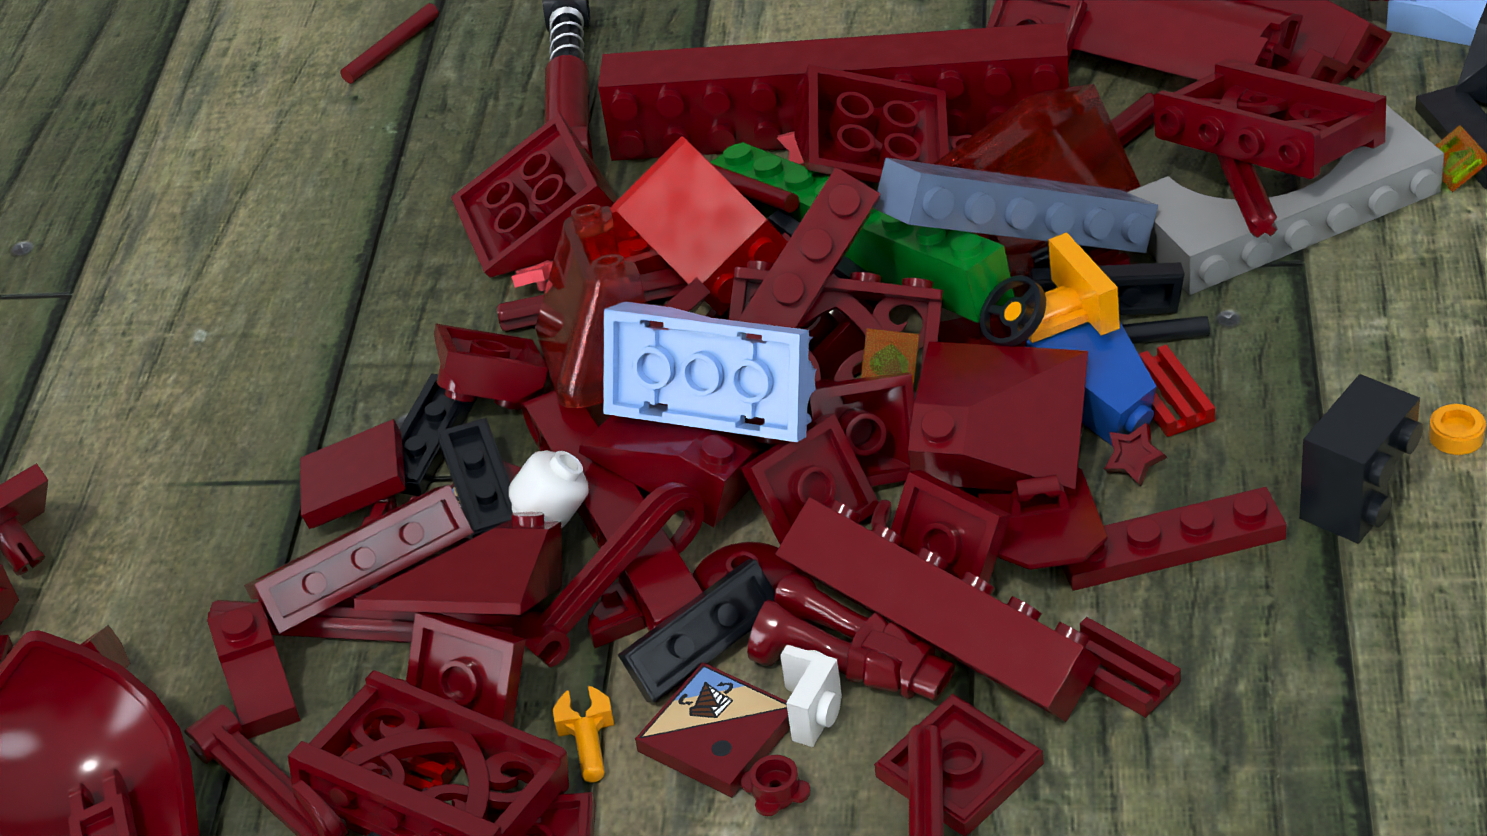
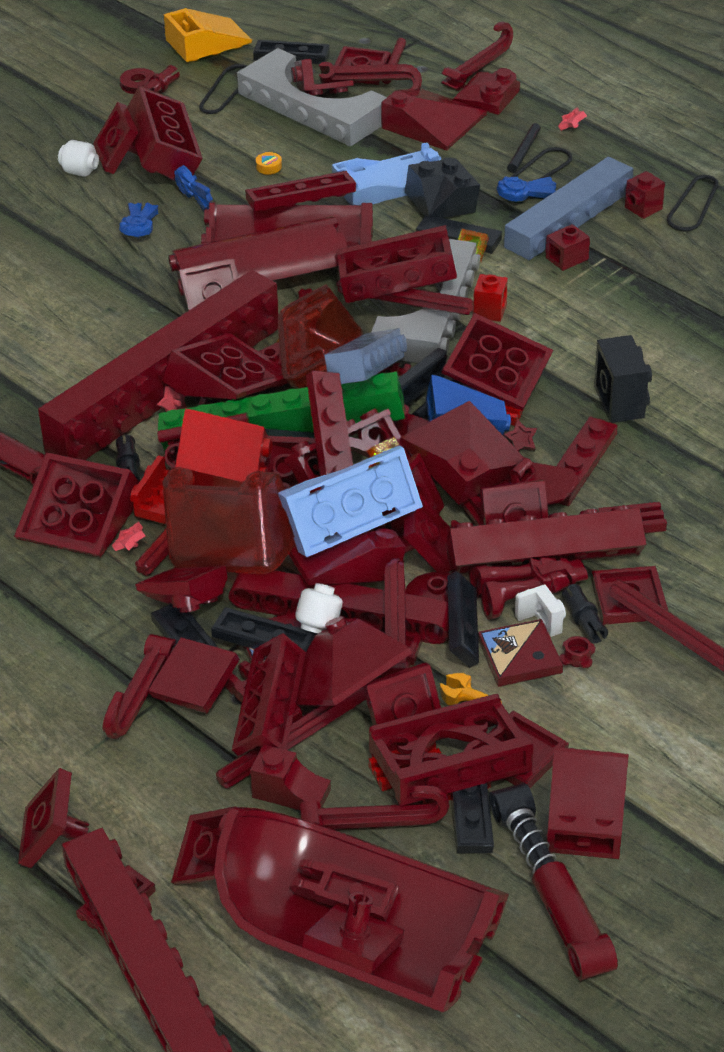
camera: 55 degrees left, 0 degrees up
light orange piece [980,232,1120,346] -> none
none -> dark red piece [102,634,176,739]
none -> dark red slope [442,313,554,411]
none -> red brick [473,274,508,322]
none -> black pin [562,584,608,643]

